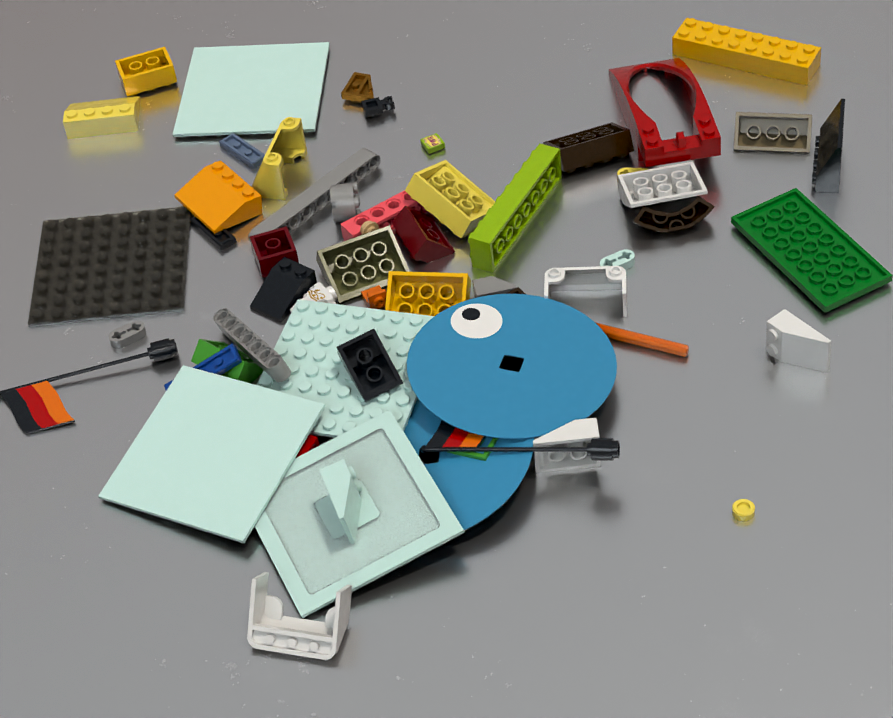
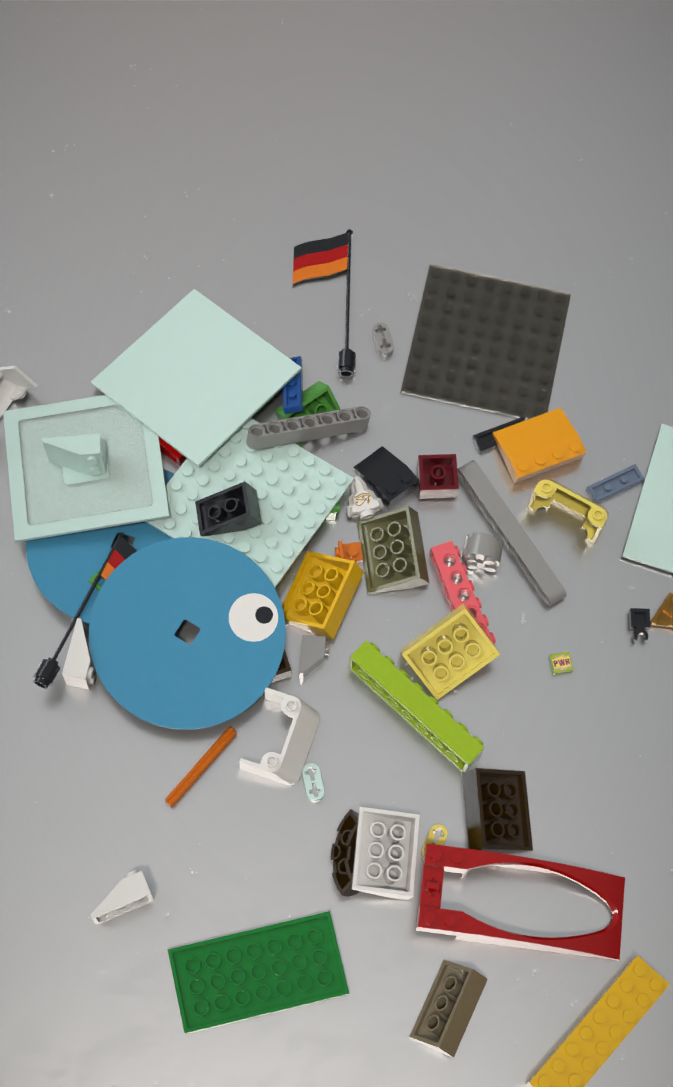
camera: 95 degrees right, 25 degrees up
tan plate [360,221,379,235] -> none
dark red slope [392,206,455,263] -> none
black slope [812,99,845,193] -> none

